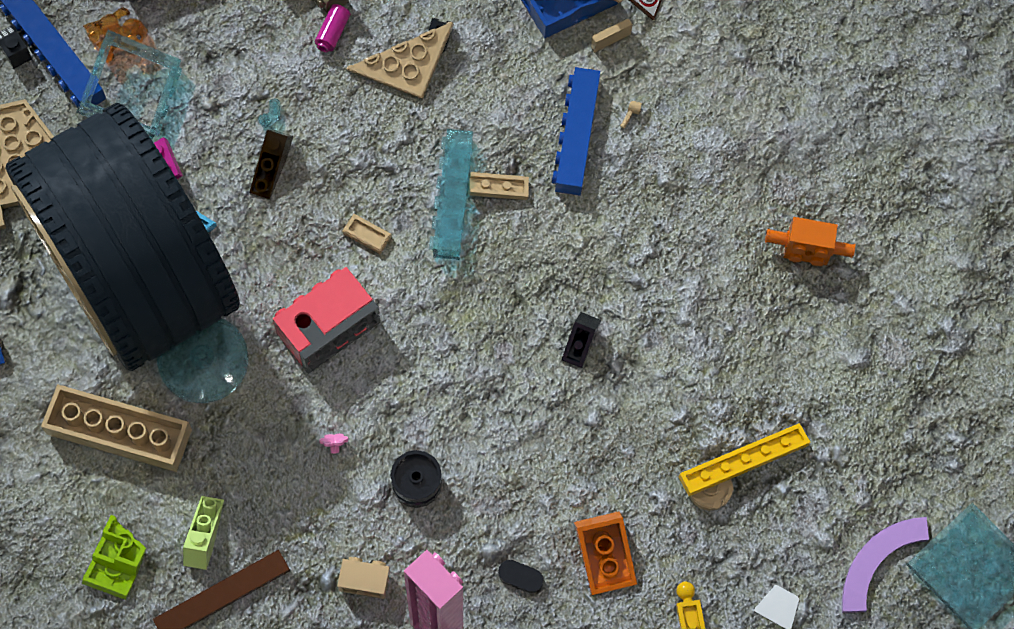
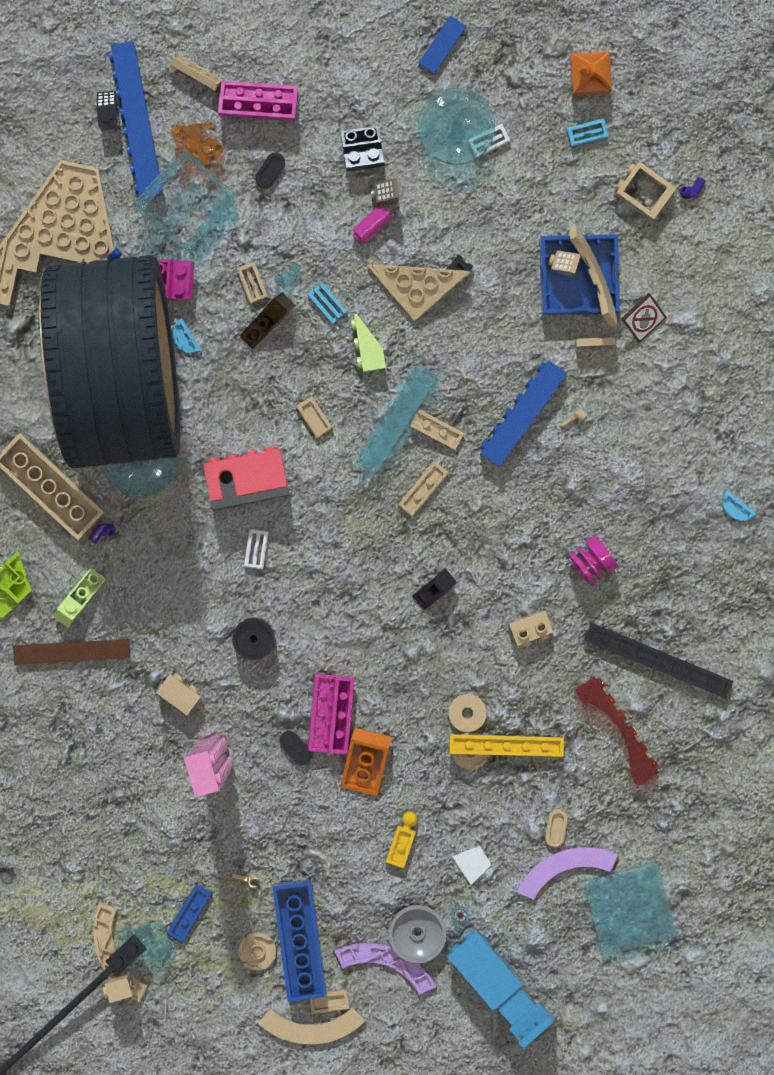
camera: 30 degrees right, 20 degrees up
bright pink plant [319,433,349,454] -> none
orange brick [765,217,855,266] -> none
none -> dark purple arm [88,523,116,544]
none -> tan tile [237,262,268,304]
none -> white tile [244,529,269,569]
none -> black tile [255,153,285,189]
none -> dark pink brick [307,674,355,754]
none -> medium azure tile [308,283,347,324]
none -> yellowish green slope [351,314,386,373]
none -> tan tile [398,461,449,517]
none -> tan tile [448,694,487,732]
none -> tan brick [509,611,553,648]
none -> tan tile [545,809,568,848]
none -> dark pink wheel [569,535,619,586]
none -> clear red arch [574,676,659,785]
none -> black plate [584,623,733,698]
none -> medium azure tile [722,490,757,521]

